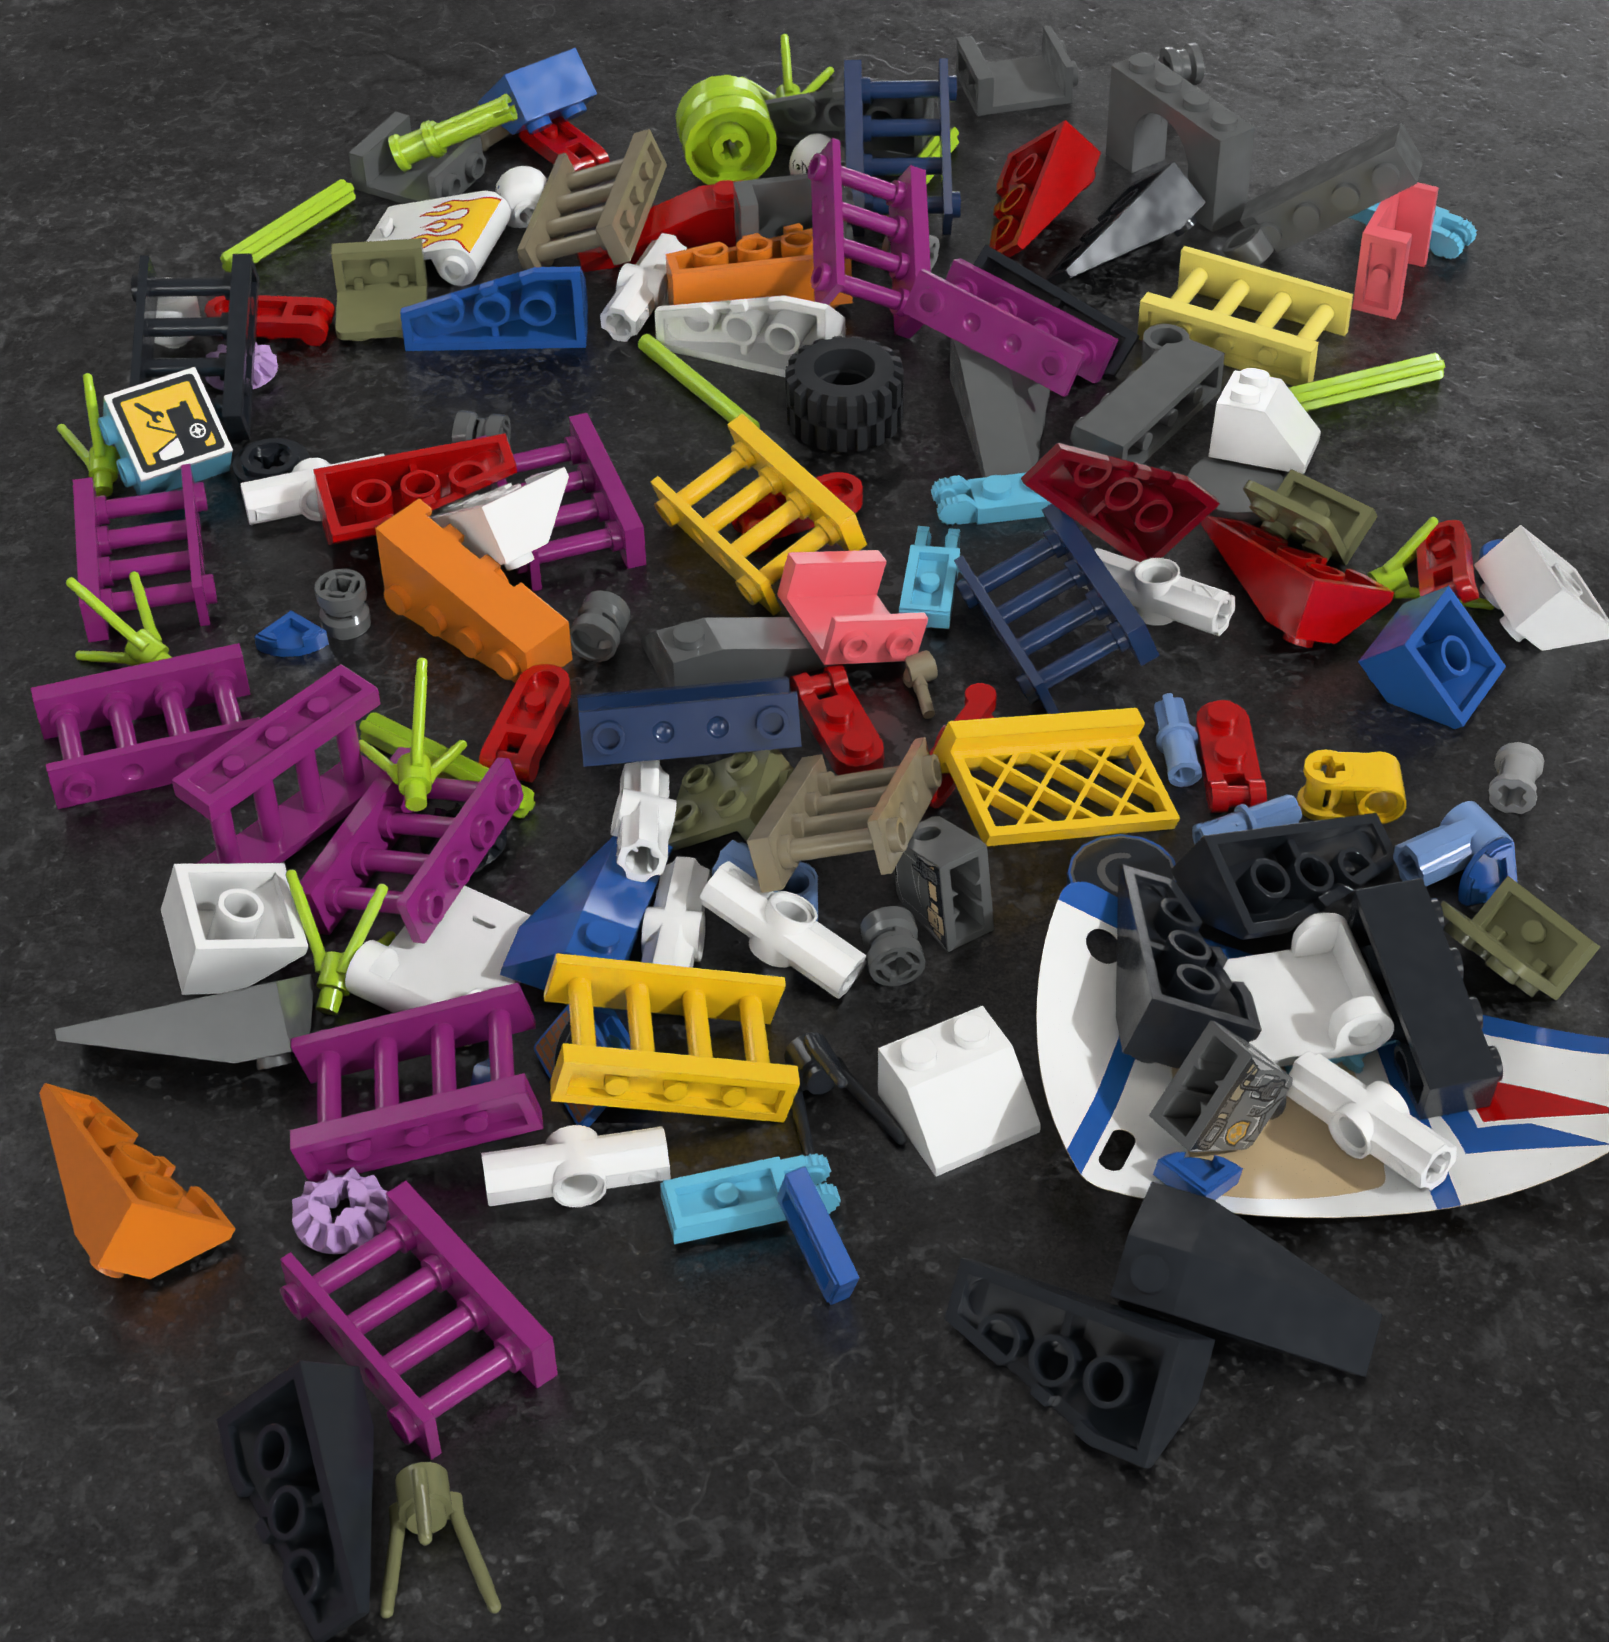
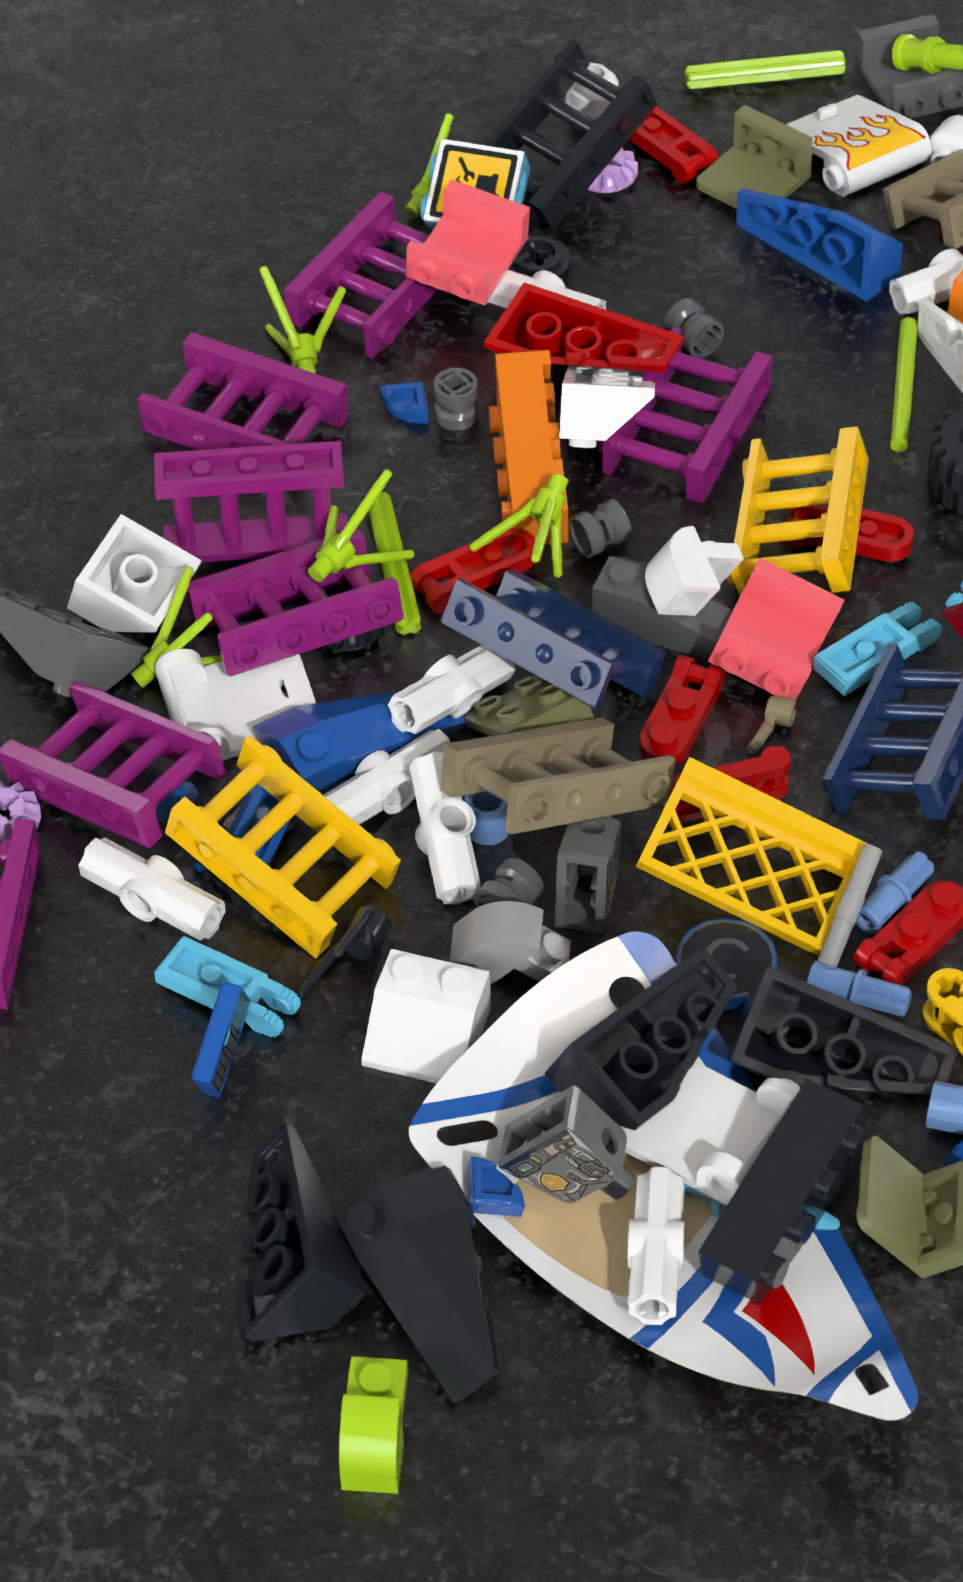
camera: 45 degrees right, 5 degrees up
none -> lime brick [339,1356,408,1494]
none -> coral panel [406,179,530,306]
none -> light grey brick [449,901,571,986]
none -> lime plant [470,473,569,578]
none -> white brick [645,526,744,616]
none -> light grey piece [817,844,883,967]

